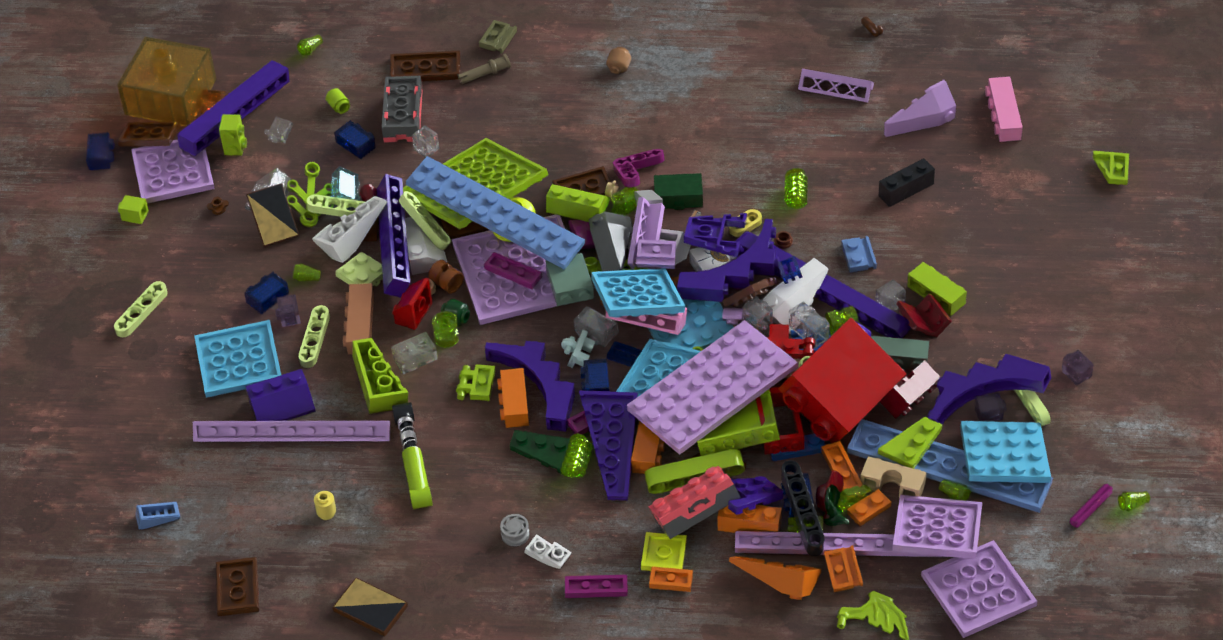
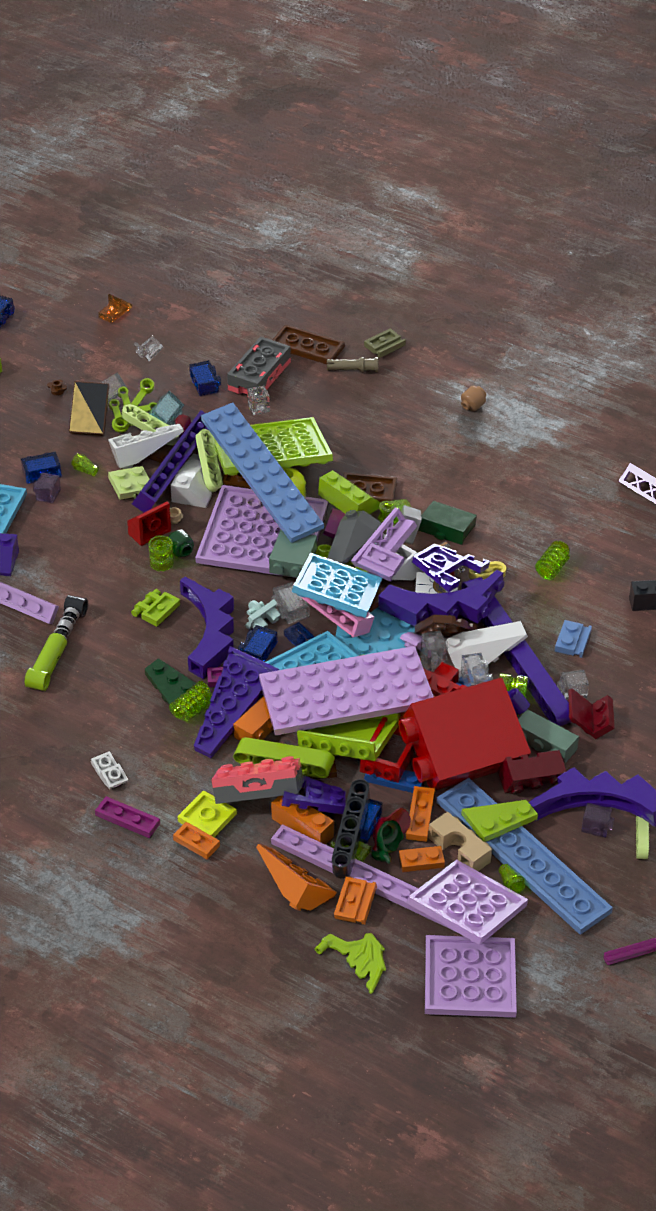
camera: 25 degrees right, 5 degrees down
clear yellow brick [117,37,216,127] -> none
reddish brown tile [117,122,180,147] -> none
lavender plate [131,139,215,203] -> none
dark purple brick [177,60,290,156] -> none
lime brick [219,114,247,155] -> none
clear neon green cone [297,34,323,56] -> none
yellowish green beam [299,305,330,368] -> none
lime brick [325,88,350,114] -> none
nougat brick [343,283,374,354] -> none
lime wedge [352,338,408,414] -> none
clear brick [391,332,438,374] -> none
dark orange wheel [428,260,464,294] -> none
magenta plate [484,252,542,289] -> none
orange brick [497,368,529,428] -> none
light grey wheel [500,514,530,546] -> none
tan plate [605,180,619,201] -> none
magenta beam [613,149,665,187] -> none
copper plate [774,231,793,249] -> none
clear blue tile [778,256,803,284] -> none
clear neon green plate [837,485,871,511] -> none
lime brick [907,262,967,316] -> none
medium azure plate [960,421,1051,483] -> none

